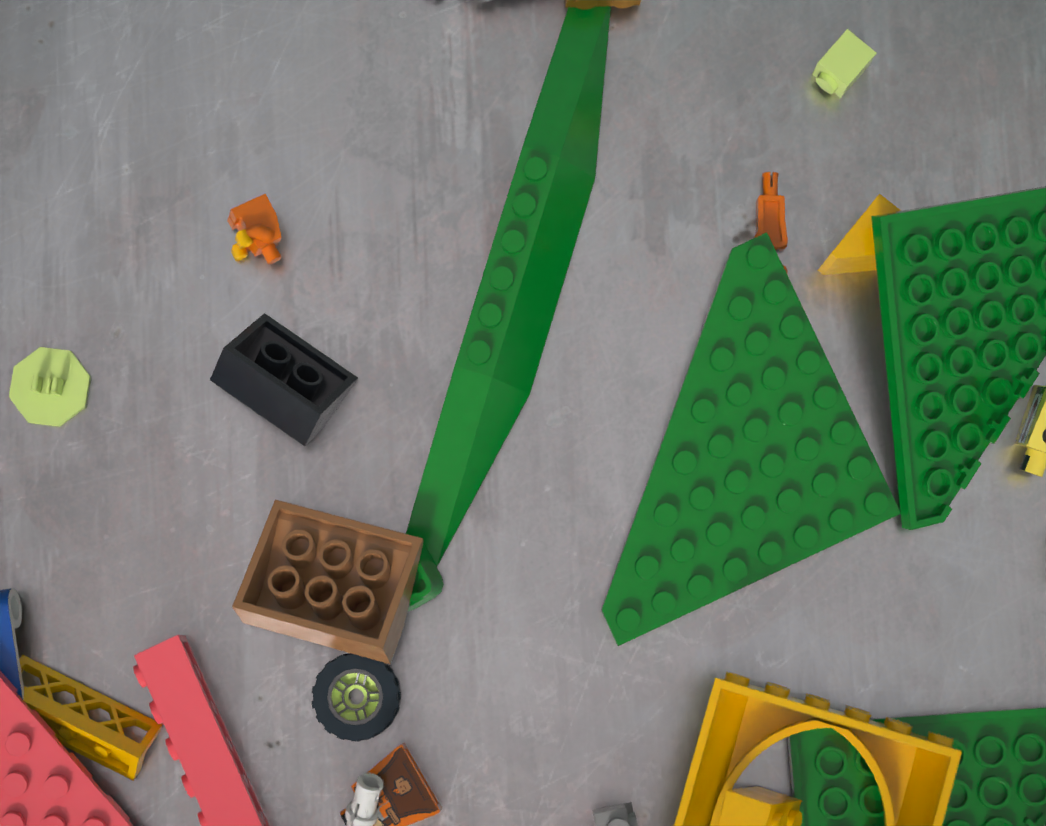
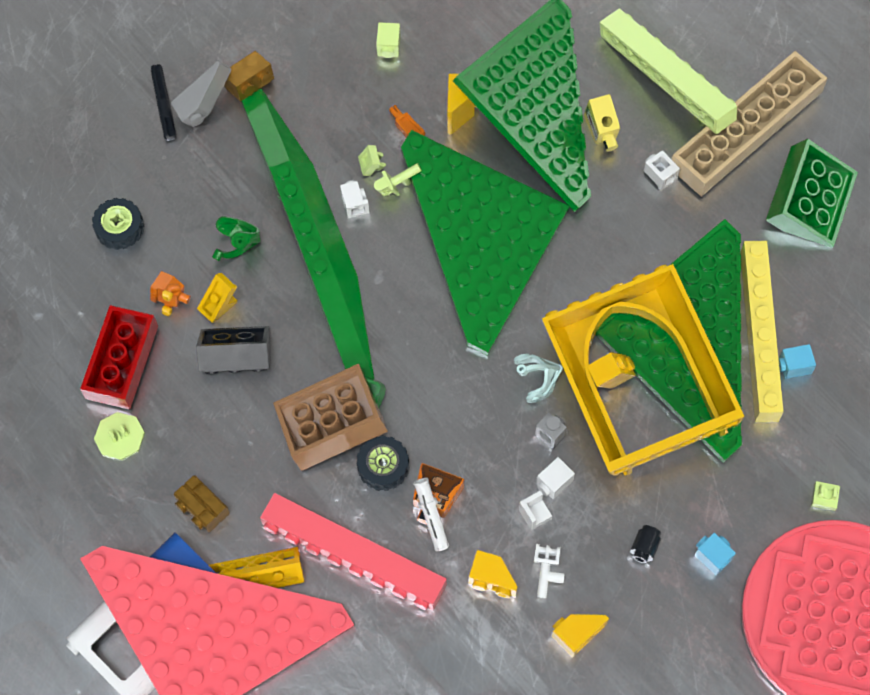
camera: 35 degrees left, 15 degrees down
none -> red brick [80,305,158,410]
none -> black wheel [92,198,144,250]
none -> pearl gold brick [173,475,230,532]
none -> yellow slope [197,273,238,323]
none -> green helmet [212,216,261,261]
none -> white brick [340,180,369,218]
none -> yellowish green tile [358,145,386,176]
none -> yellowish green arm [374,163,422,196]
none -> light aqua helmet [514,353,563,403]

